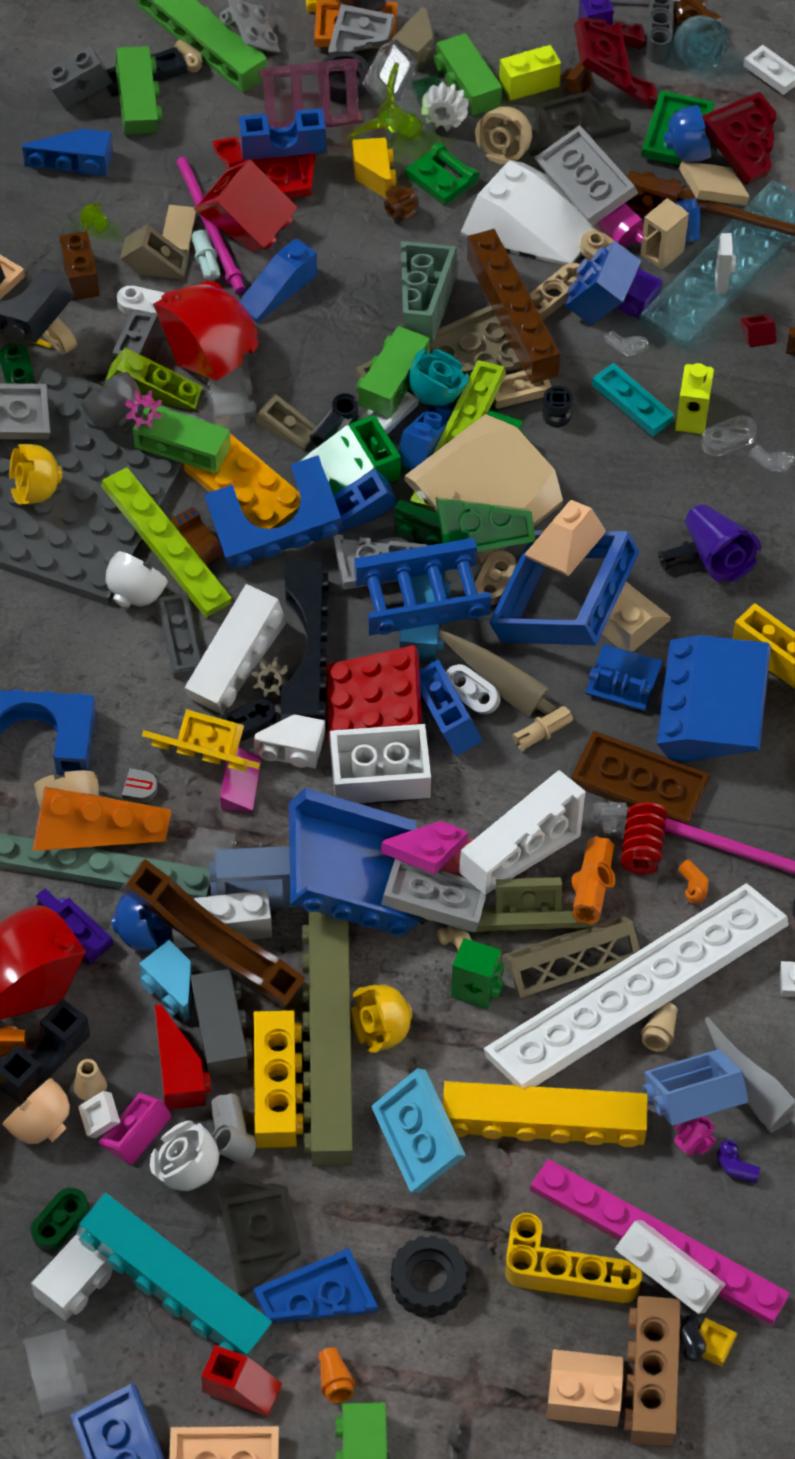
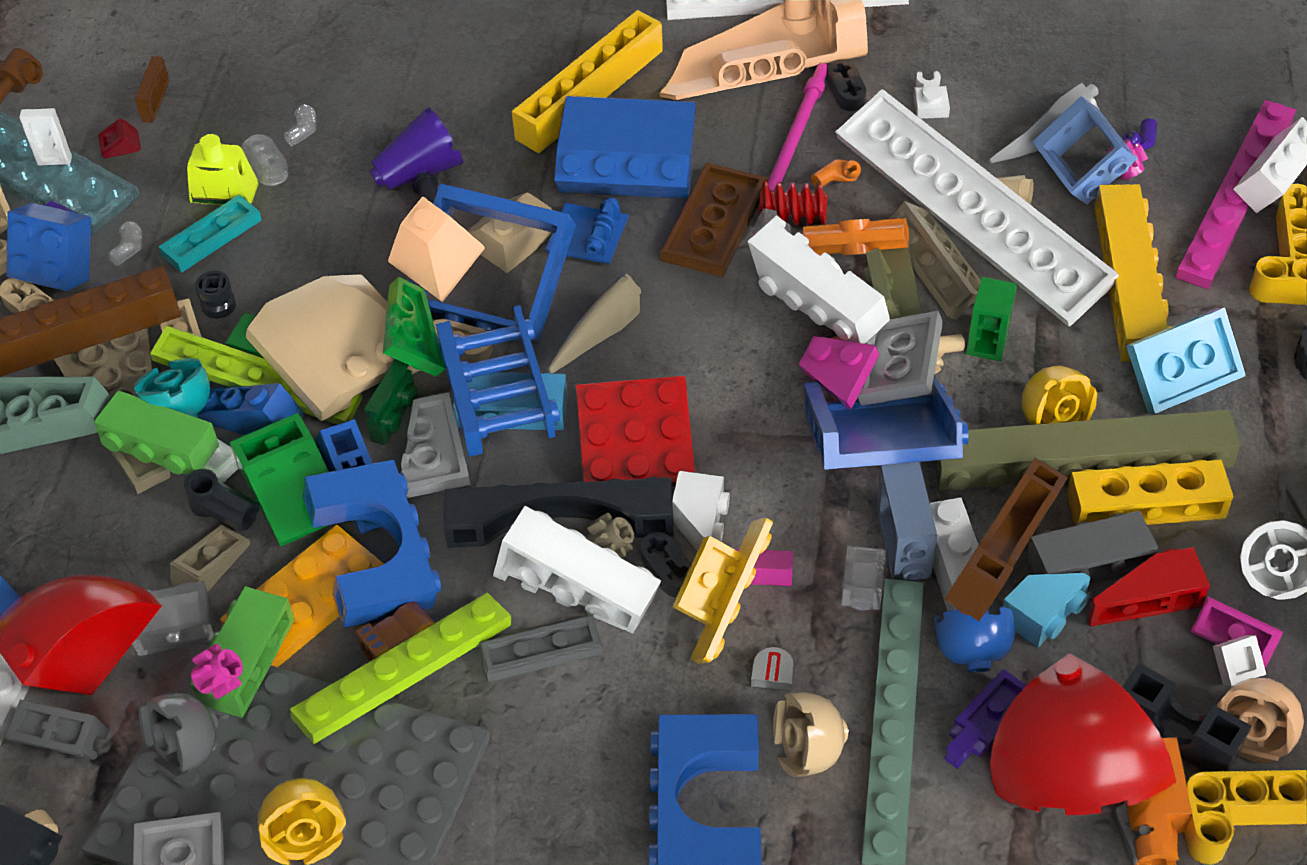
camera: 90 degrees left, 5 degrees down
orange wing [32,786,171,851] -> none
tan cone [73,1059,107,1101] -> none
lime slope [104,347,203,411] -> none
white cylinder [105,551,168,608] -> none
light grey piece [211,1093,256,1164] -> none
white brick [330,724,431,803] -> none
blue slope [419,659,483,756] -> none
white plate [446,664,501,715] -> none
tan axle [512,706,573,752] -> none

